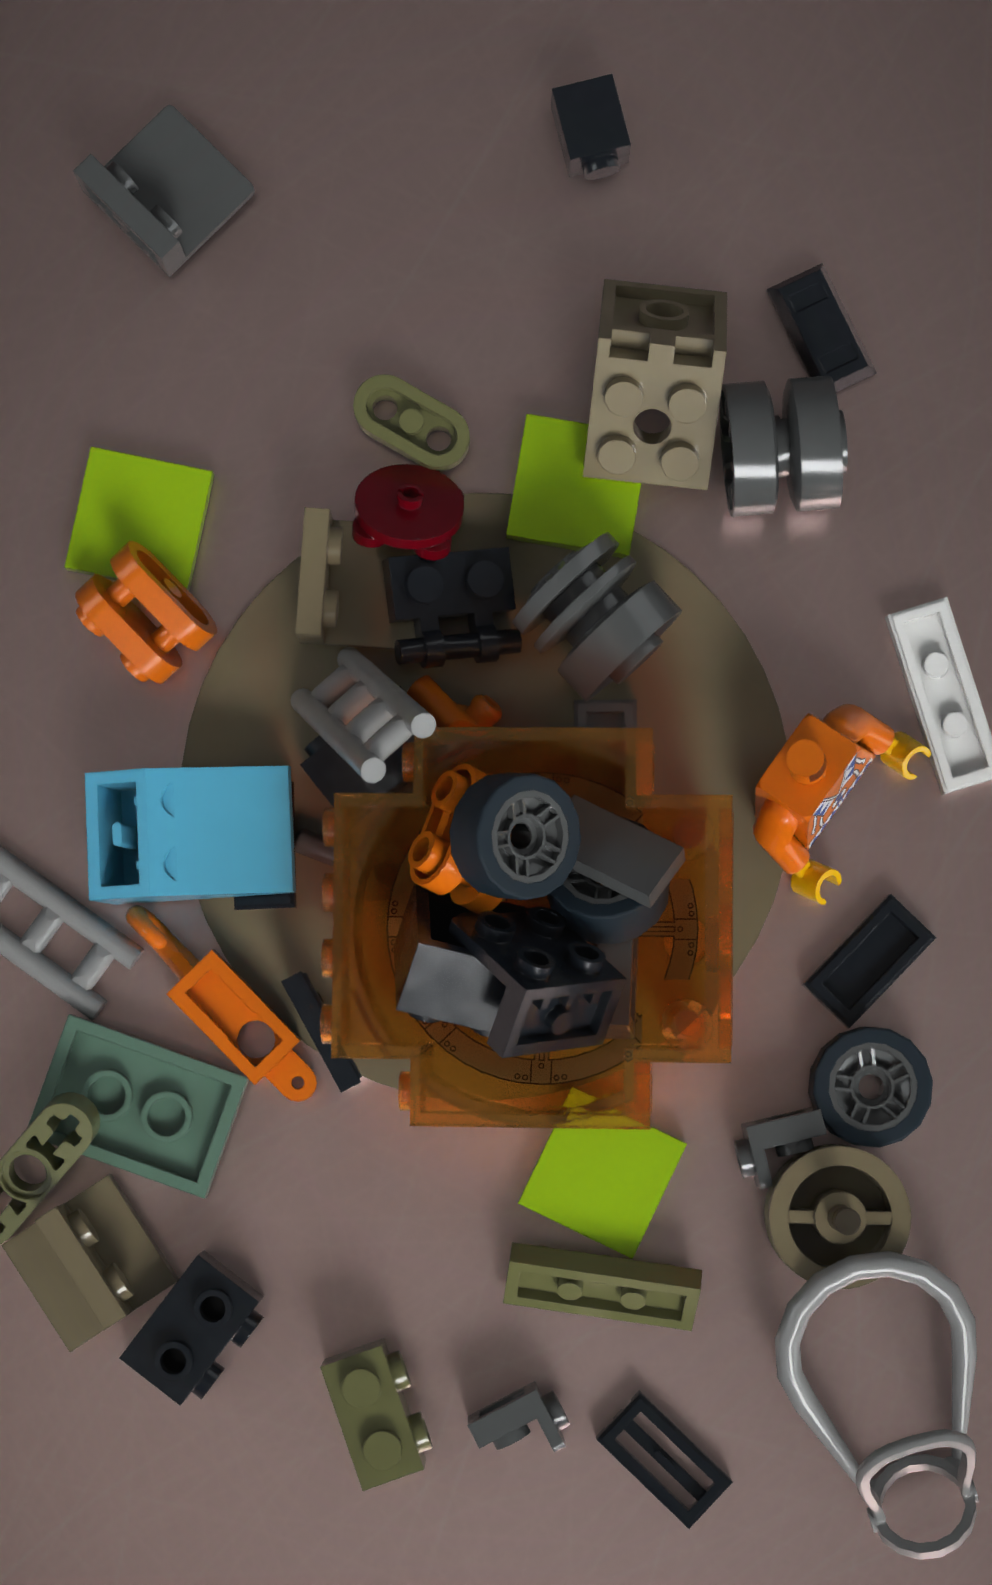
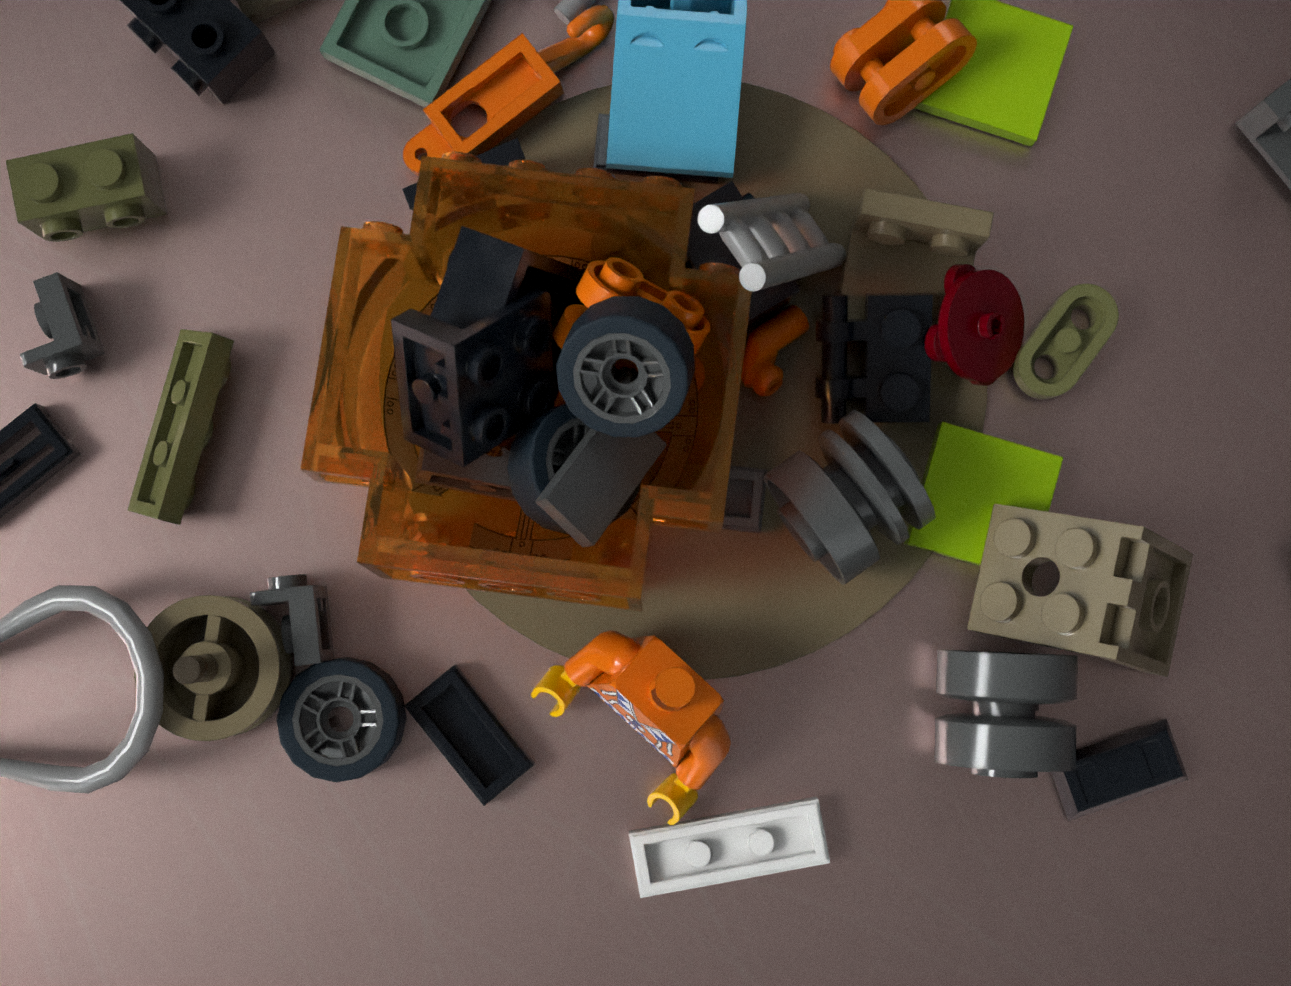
camera: 90 degrees right, 0 degrees up
lime tile [518,1088,687,1259] -> none

